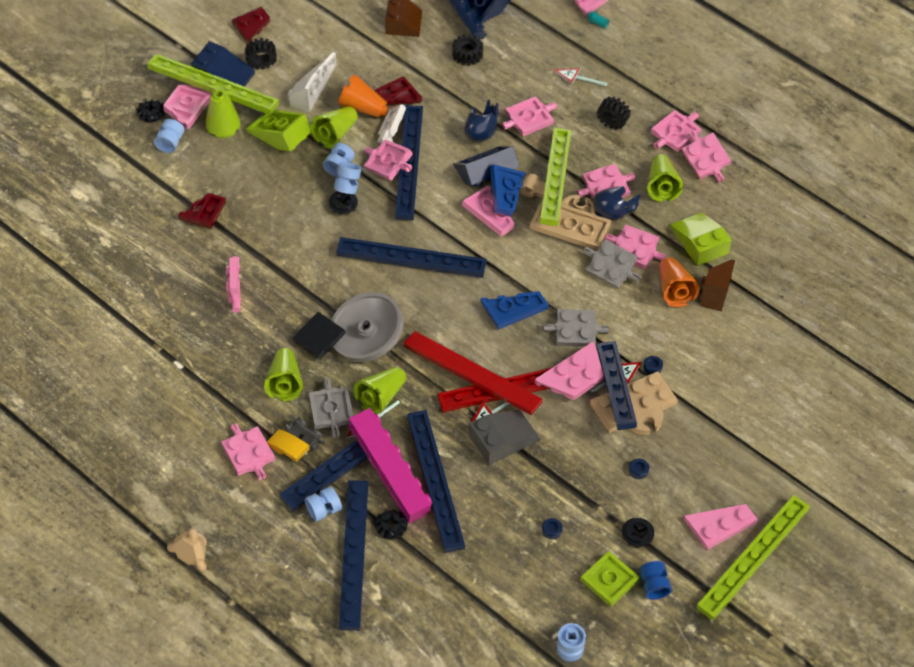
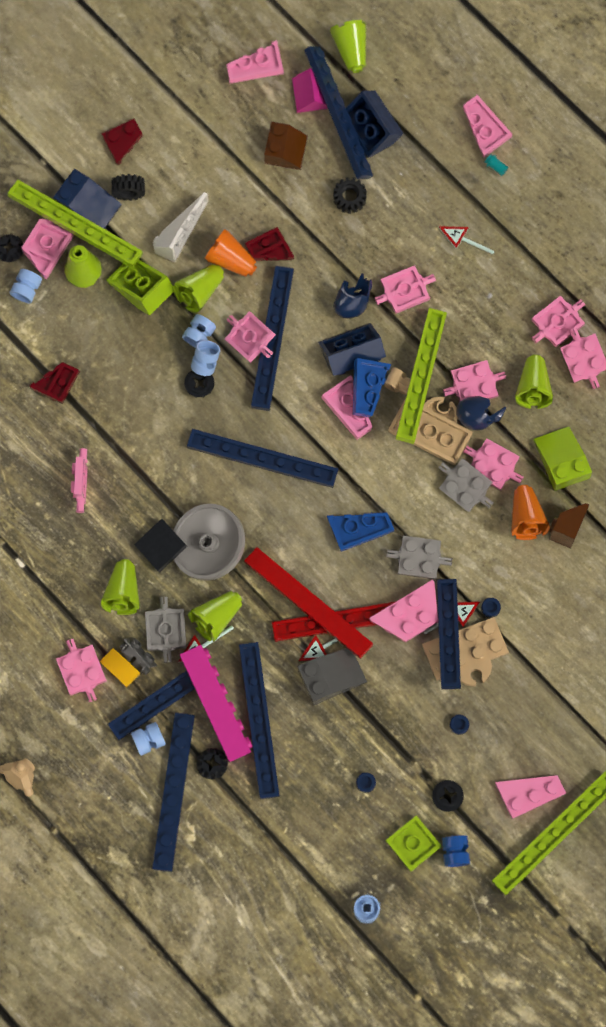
camera: 10 degrees right, 20 degrees up
white hinge [377,104,406,144] -> none
black tyre [596,96,631,130] -> none

